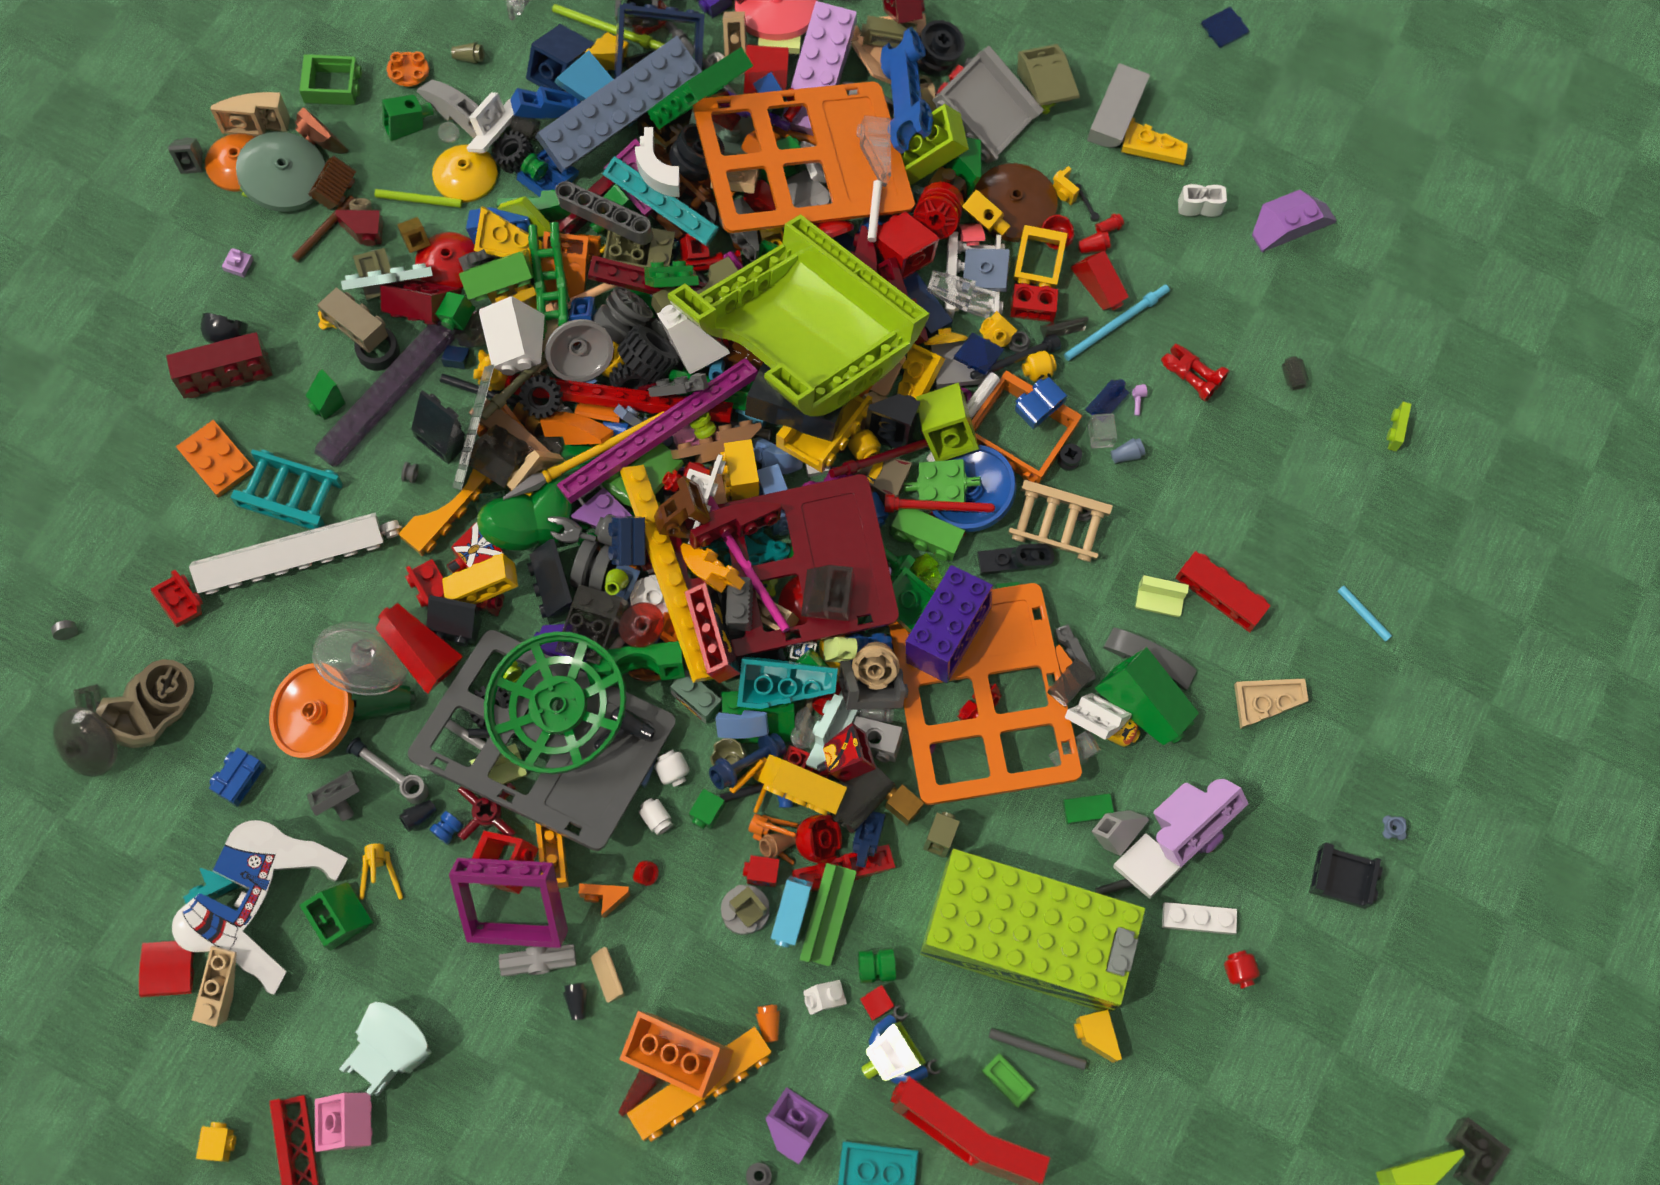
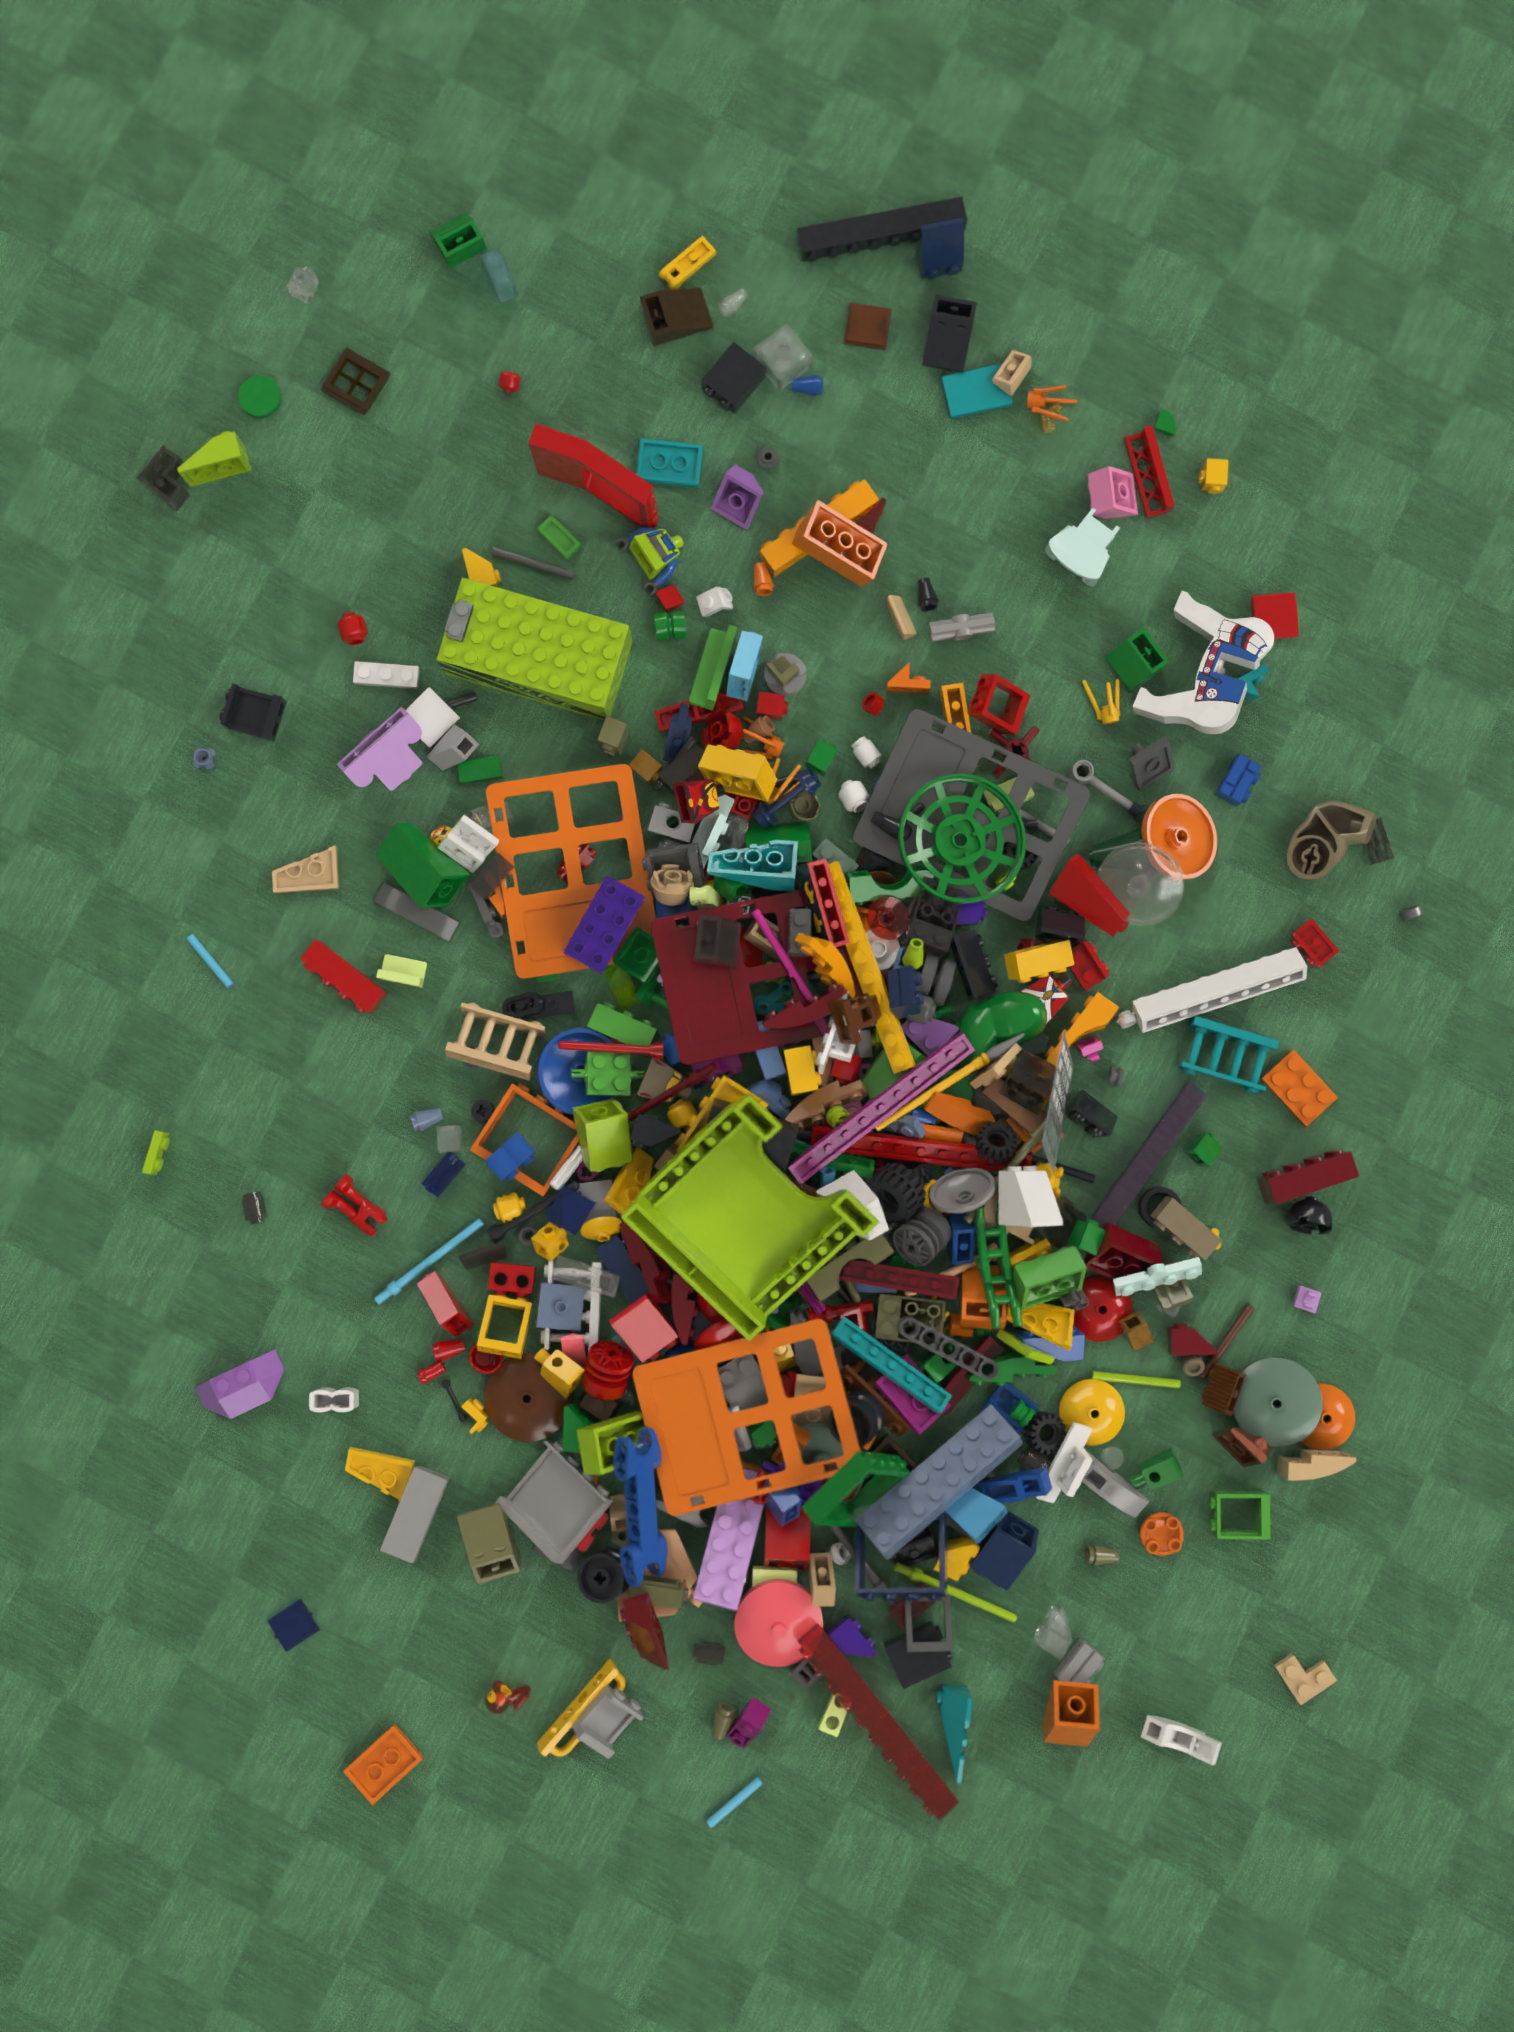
camera: 175 degrees left, 15 degrees up
clear smoke dish [53,707,118,777] -> none
dark grey slope [168,138,203,174] -> none
tan slope [192,946,237,1027] -> none
black cone [399,799,437,832] -> none
blue wheel [429,811,464,845] -> none
dark blue slope [441,345,470,369] -> none
magenta window [449,858,568,948] -> none
dark grey hand [547,516,597,543] -> none
white arch [635,127,680,197] -> none
green plate [644,261,699,287] -> none
dark grey hinge [648,373,709,397] -> none
red plate [662,470,682,492] -> none
medium blue slope [715,710,769,739] -> none
clear slope [856,115,891,187] -> none
white bar [867,180,882,242] -> none
lavender hand [1132,384,1147,416] -> none
none -> black panel [855,847,892,873]
none -> dark pink tile [1075,1035,1103,1063]

